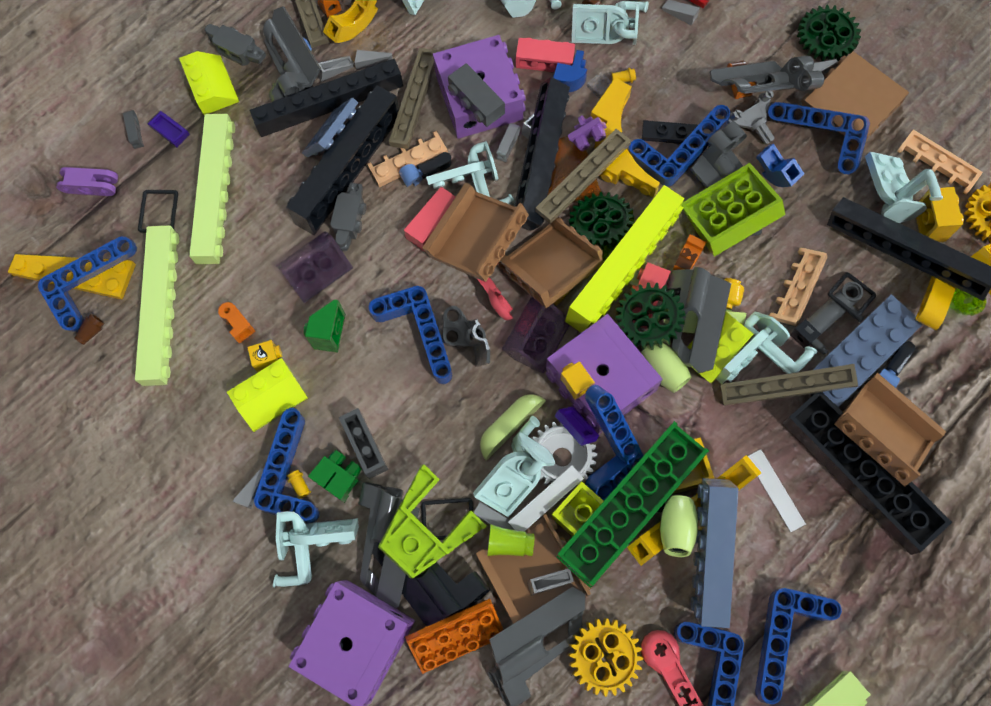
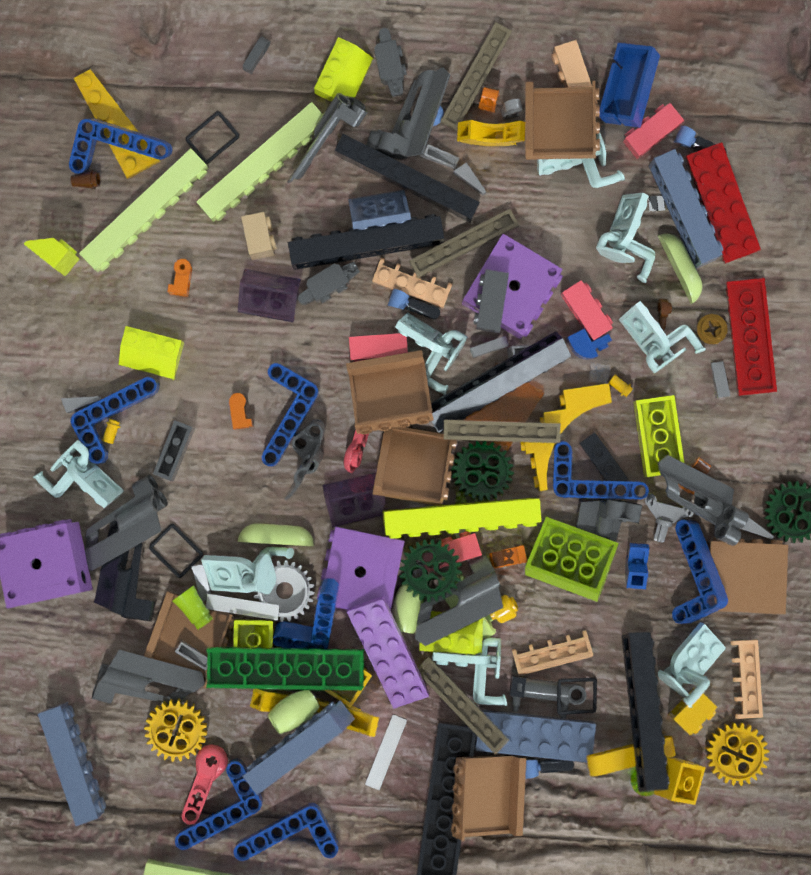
camera: 40 degrees right, 15 degrees up
medium lavender piece [56,167,119,196] -> none
dark purple tile [148,111,190,148] -> none
yellow brick [247,340,283,372] -> none
green slope [303,300,346,353] -> none
green hips [308,450,362,503] -> none
lime wing [378,464,486,578] -> none
orange tile [405,599,503,674] -> none
dark purple tile [555,406,600,446] -> none
yellow brick [560,361,595,400] -> none
medium lavender hips [568,115,607,151] -> none
none -> neon yellow slope [24,238,79,276]
none -> orange leg [229,393,254,430]
none -> tan brick [241,212,277,260]
none -> dark grey panel [287,93,368,183]
none -> medium lavender plate [347,596,429,709]
none -> neon yellow brick [633,395,684,478]

